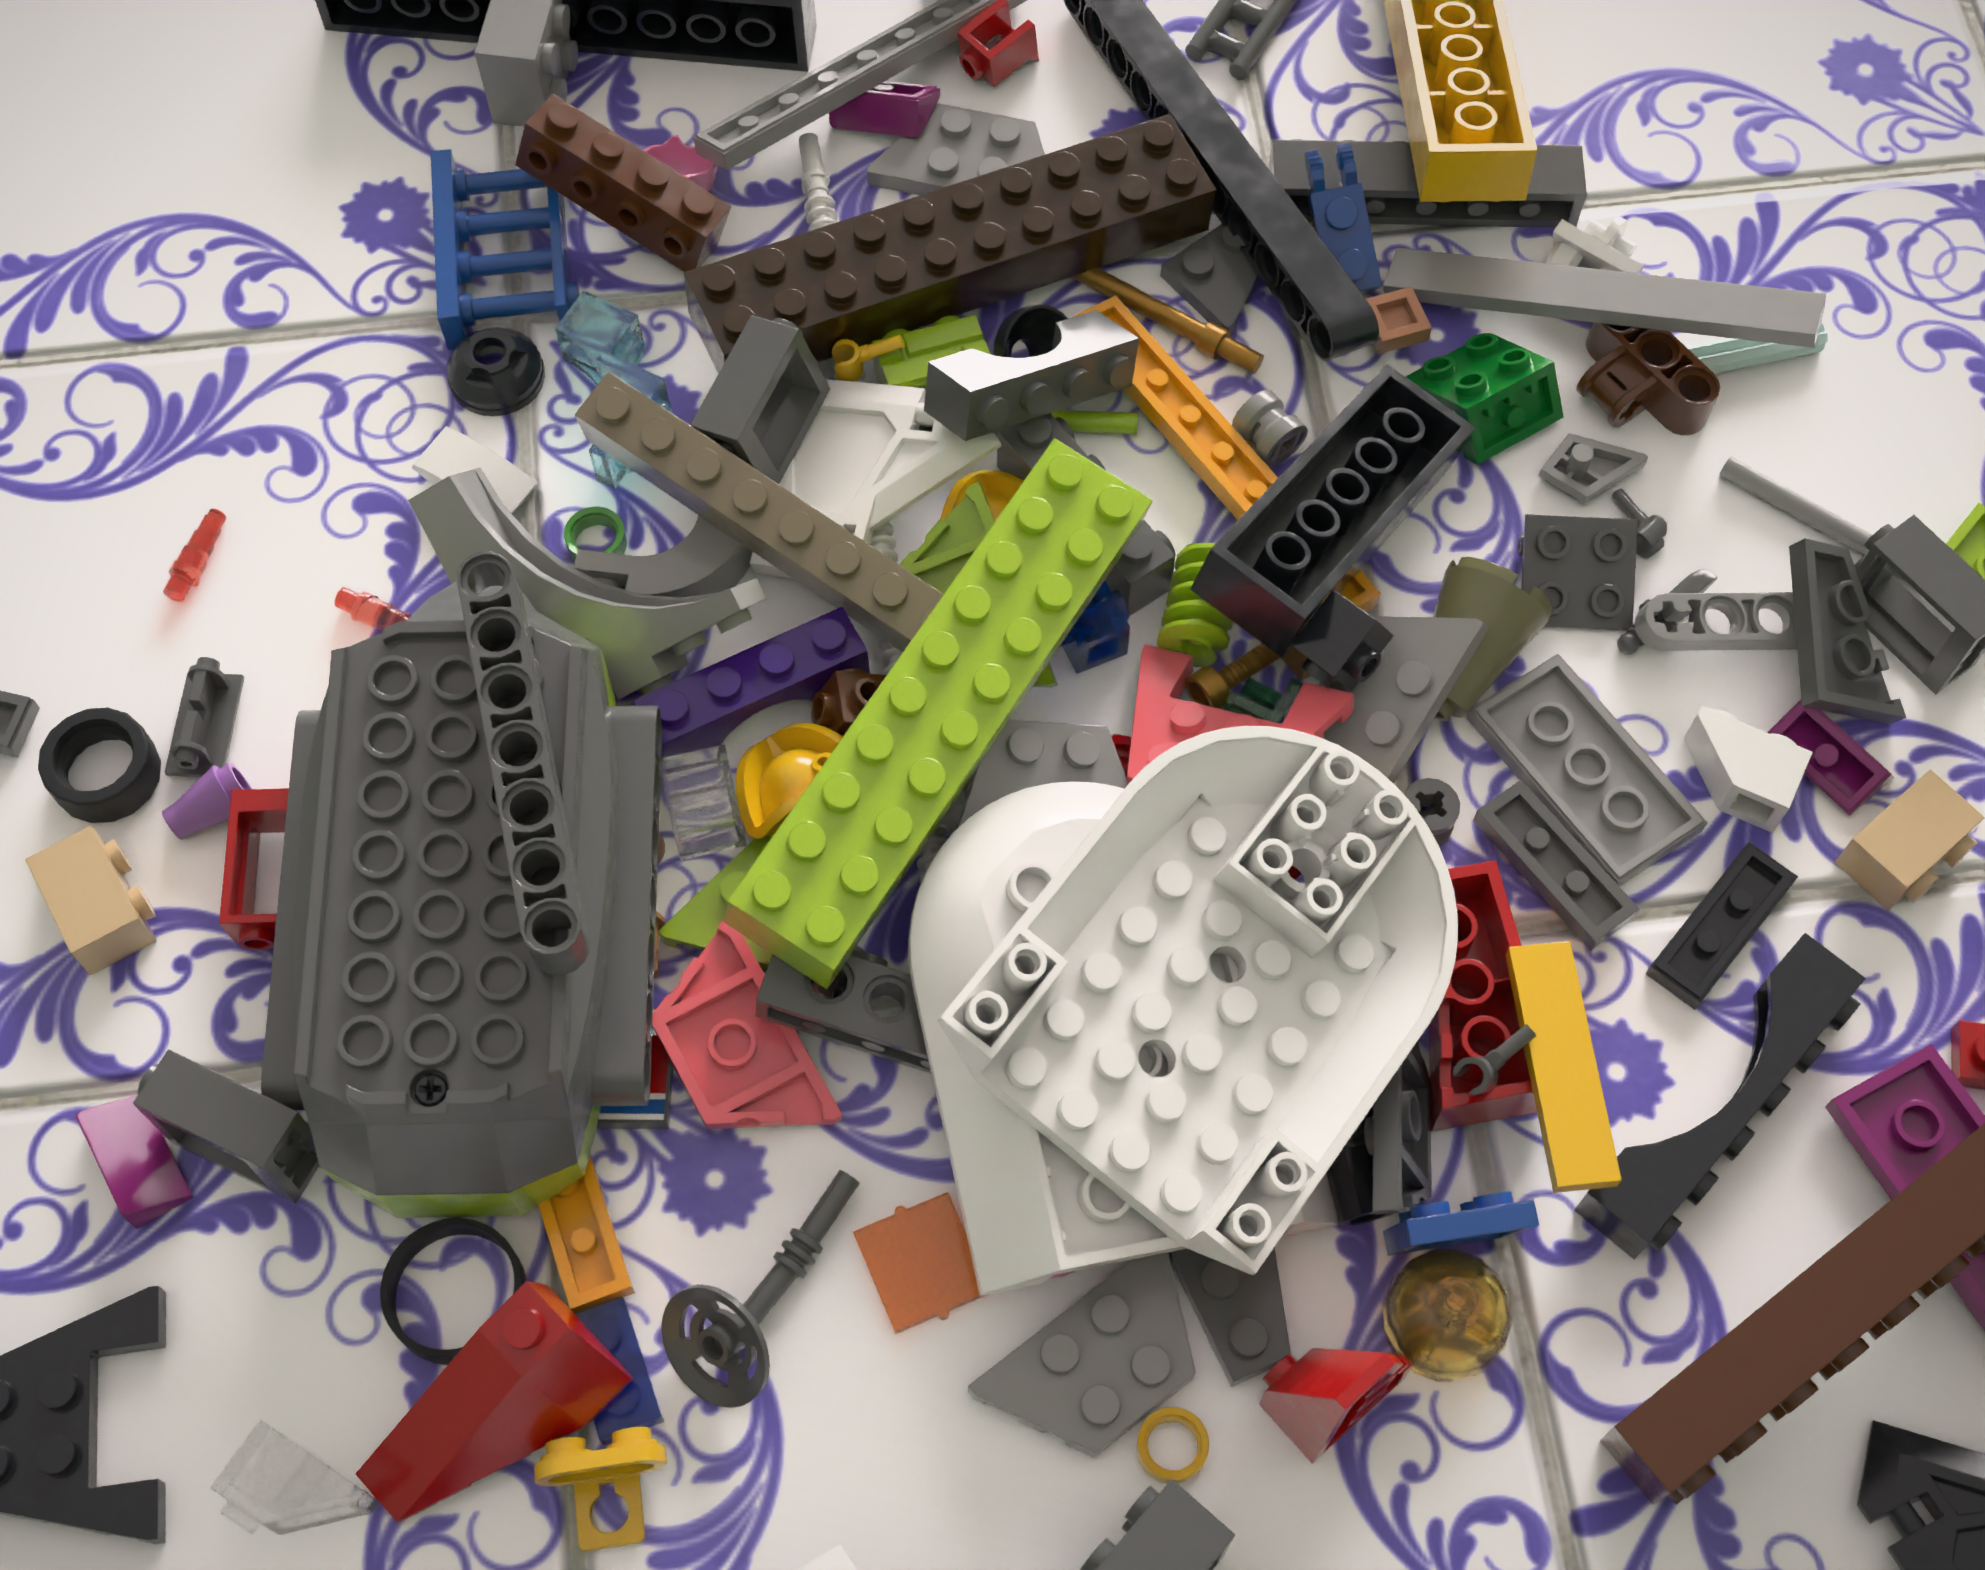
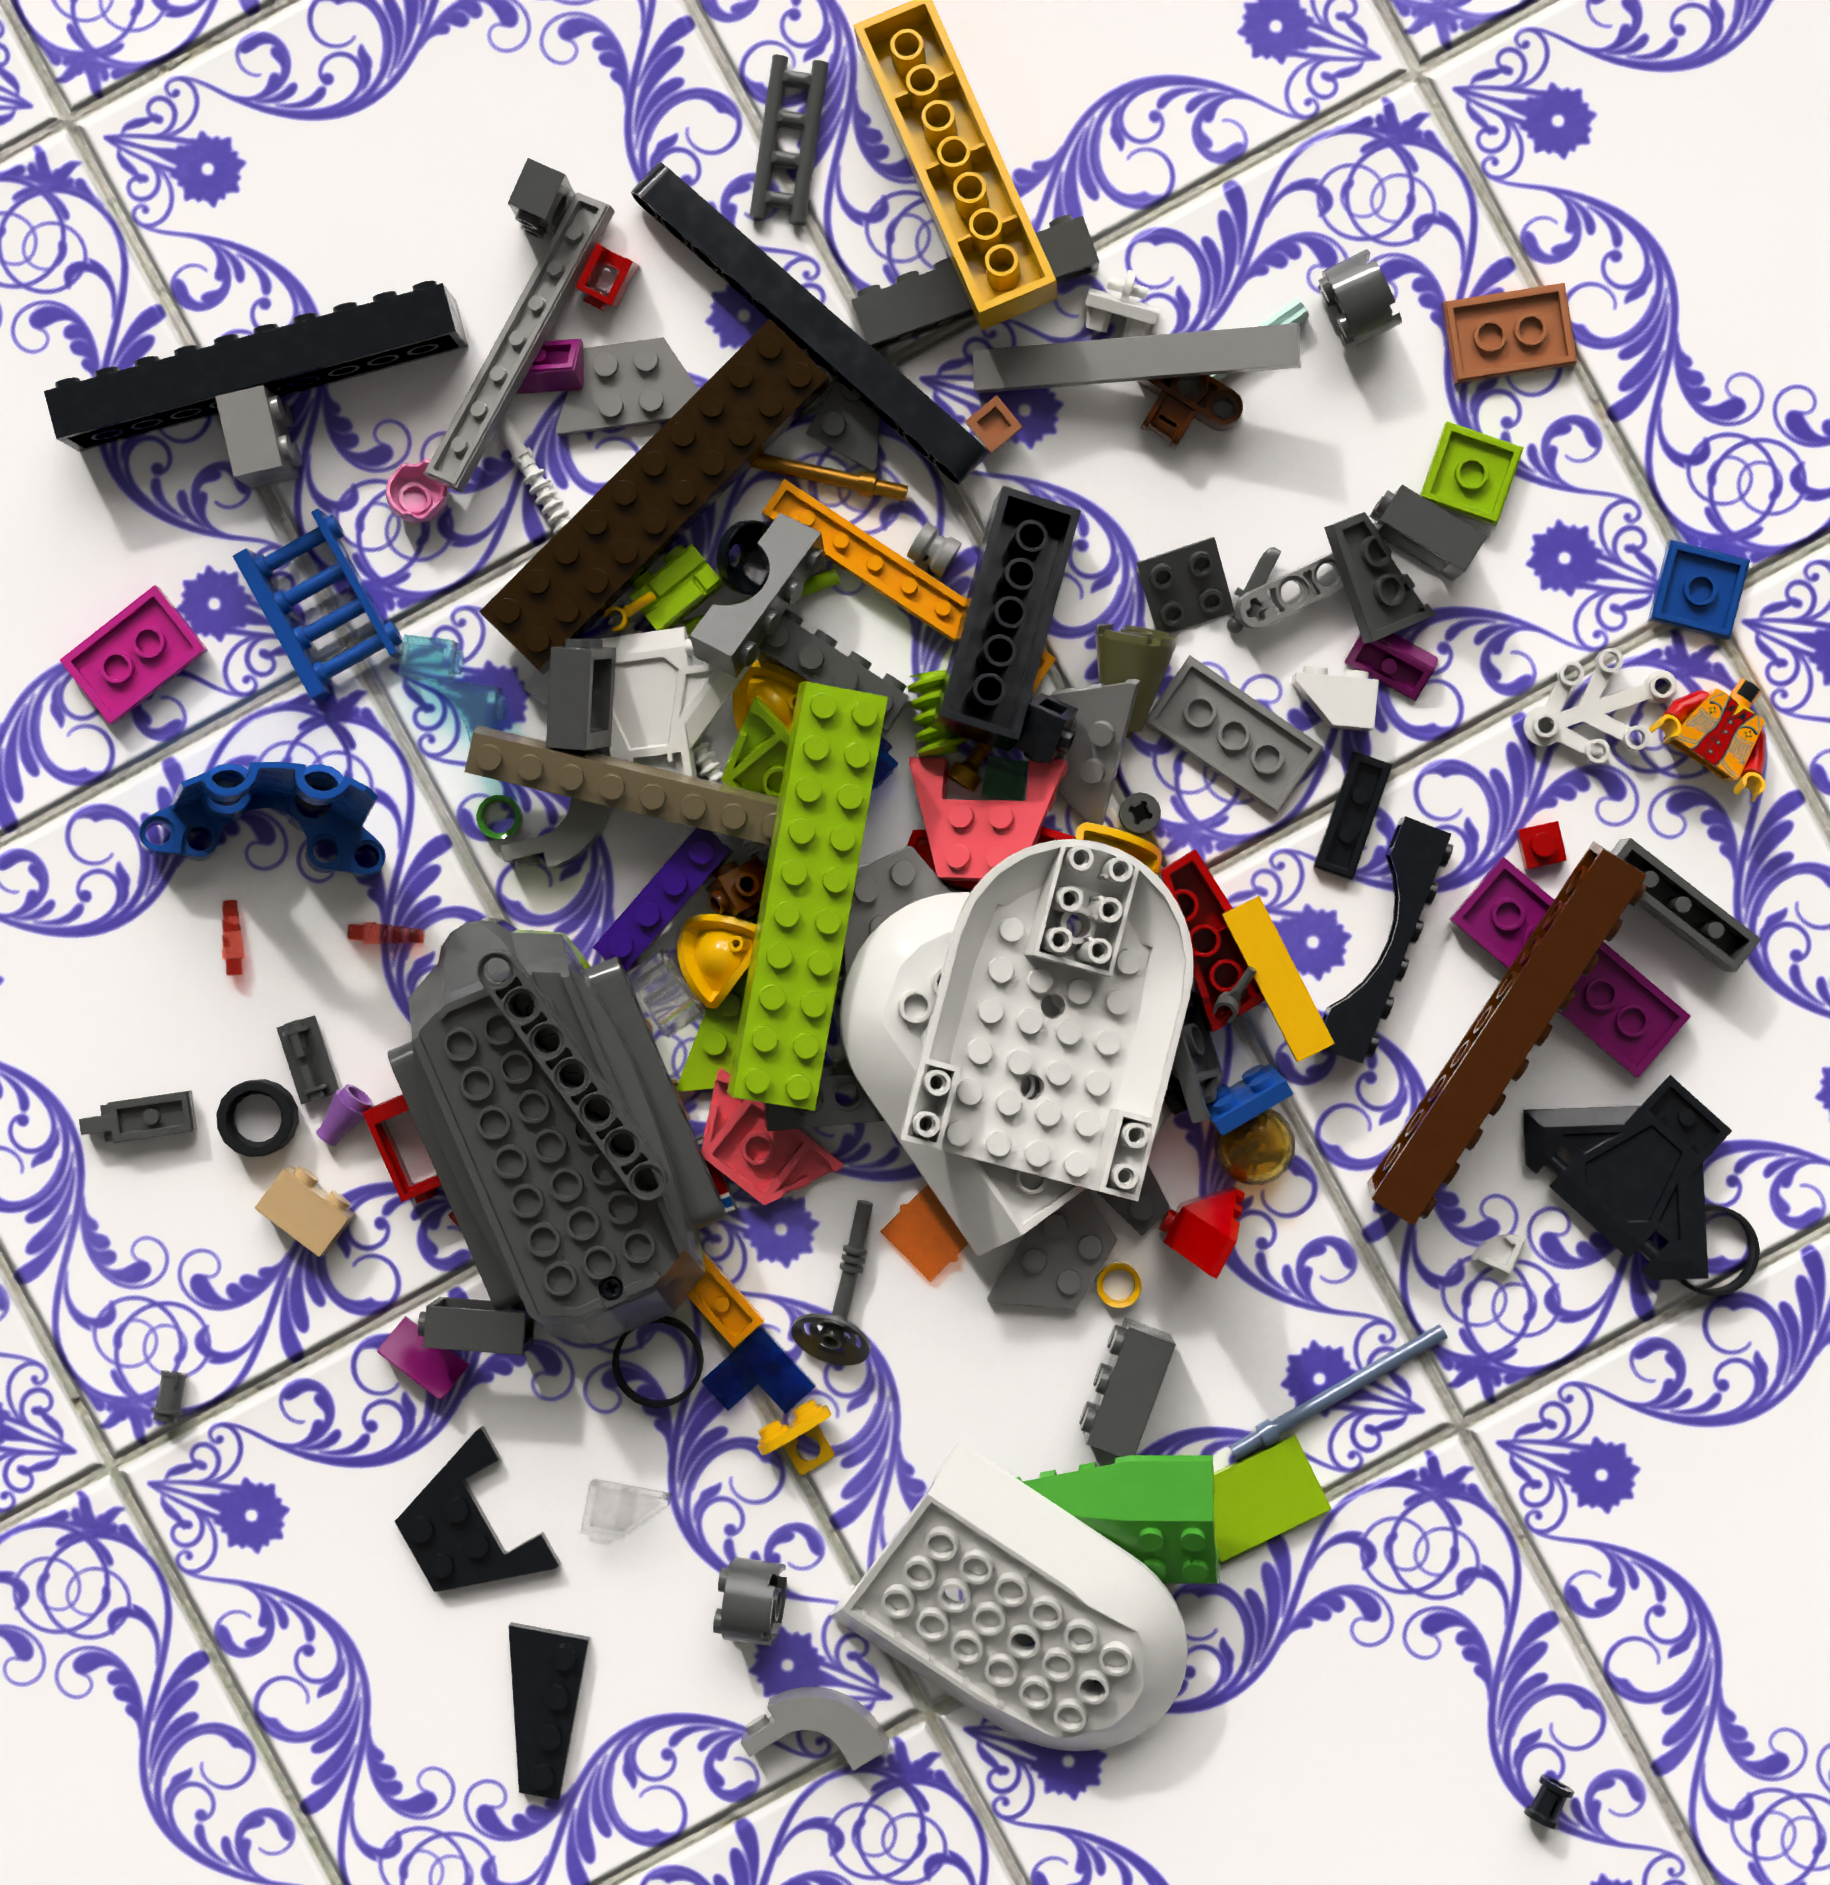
camera: 25 degrees left, 25 degrees up
red wedge [355,1281,634,1522] -> none
light grey arch [408,468,767,700] -> none
white slope [412,426,538,515] -> none
black piece [447,327,545,417] -> none
reddish brown brick [515,93,732,272] -> none
blue hinge [1304,143,1382,293] -> none
green bracket [1406,333,1564,465] -> none
dark grey plate [1473,780,1640,951] -> none
light grey piece [1538,433,1648,504] -> none
dark grey hand [1612,488,1667,559] -> none
light grey bar [1719,456,1898,574] -> none
tan brick [1834,769,1985,911] -> none
none -> dark pink plate [59,585,208,725]
none -> blue panel [139,762,386,879]
none -> dark grey brick [1317,249,1402,346]

